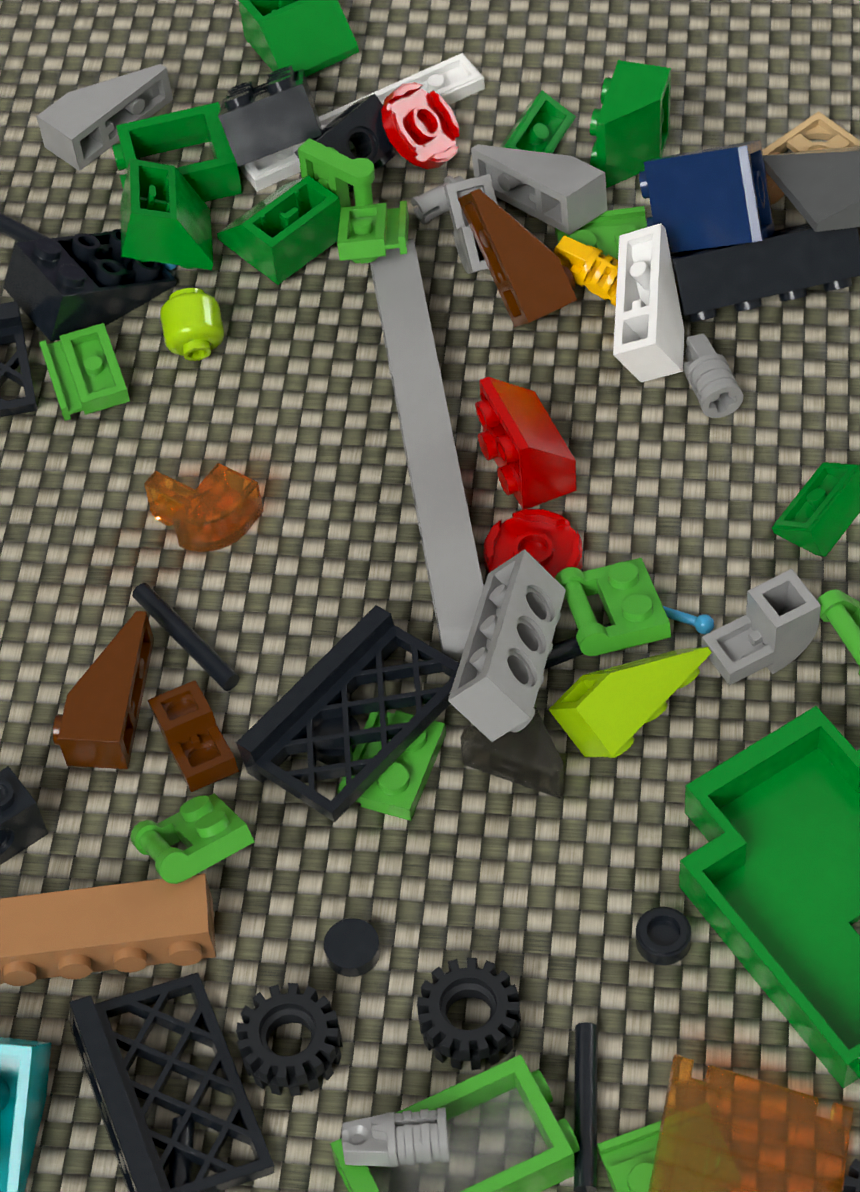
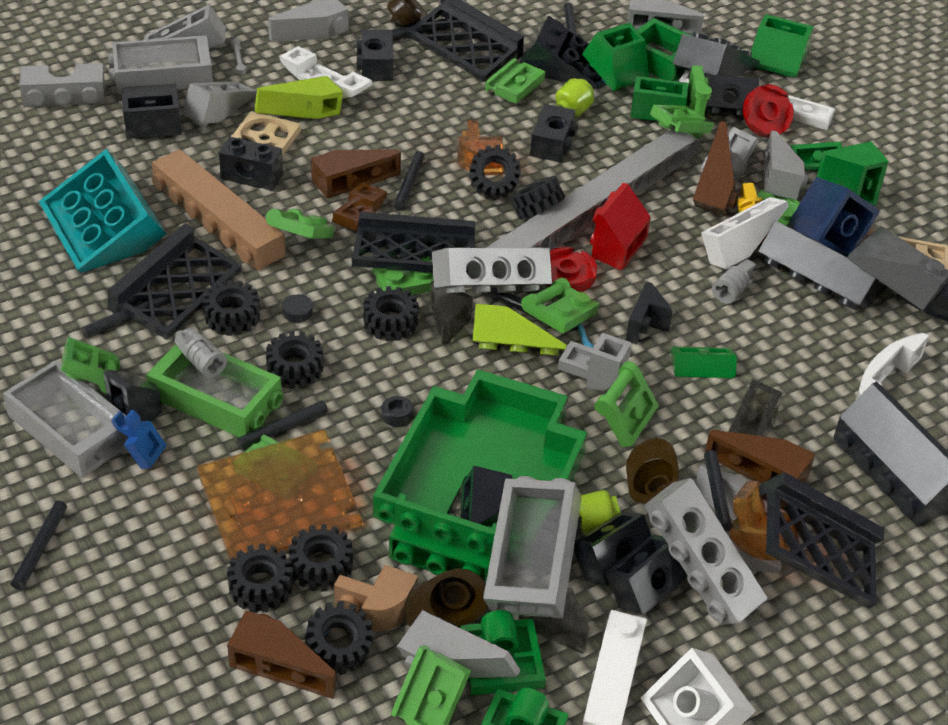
camera: 45 degrees right, 10 degrees down
none -> black tyre [363,286,419,341]
none -> black tyre [469,145,521,200]
none -> black tyre [510,176,565,220]
none -> black brick [530,104,579,163]
none -> black slope [626,282,673,345]

